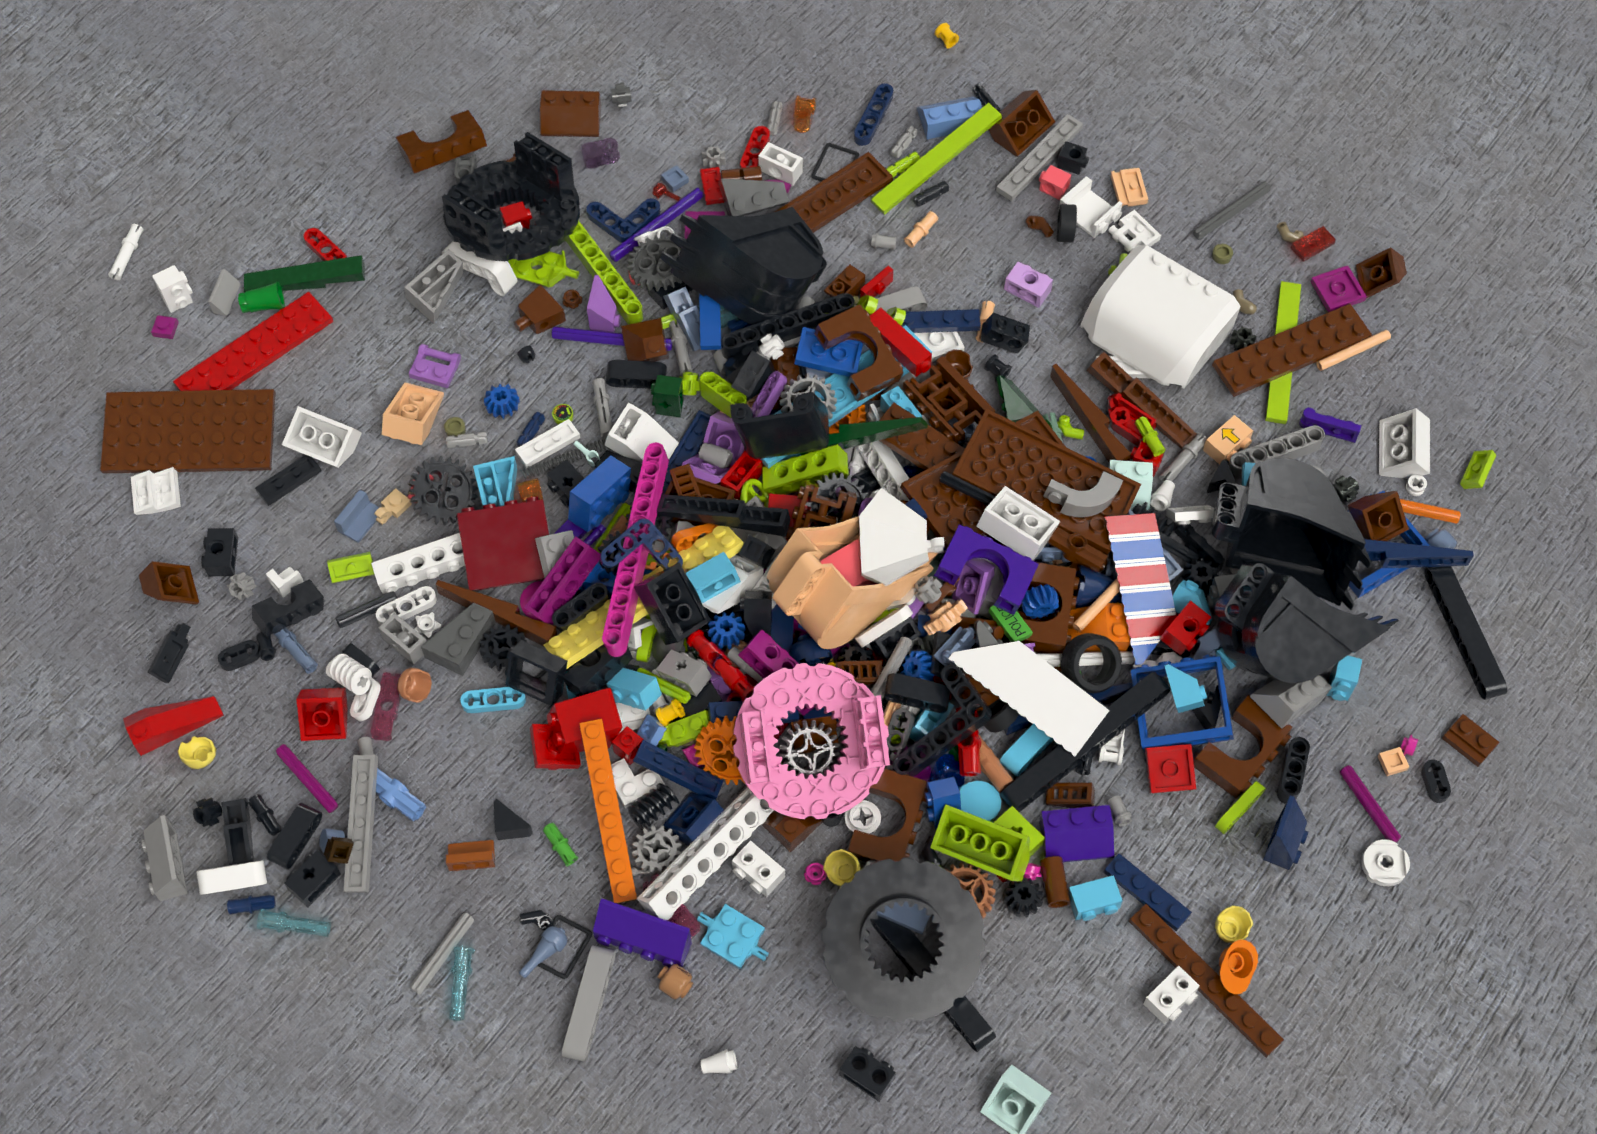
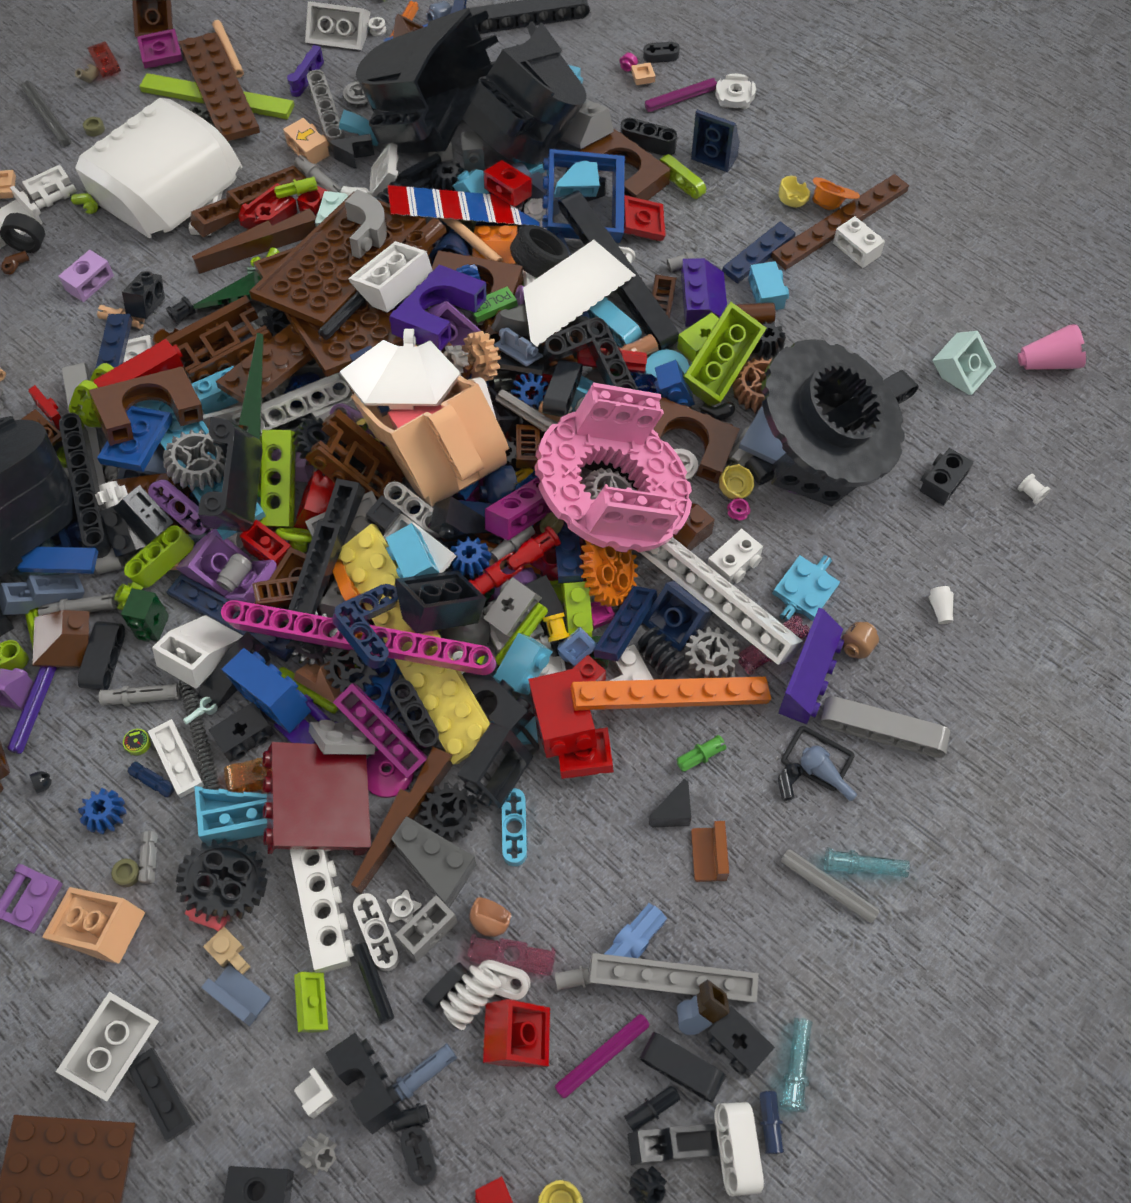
camera: 85 degrees left, 0 degrees up
reddish brown plate [1442,714,1500,767] -> none

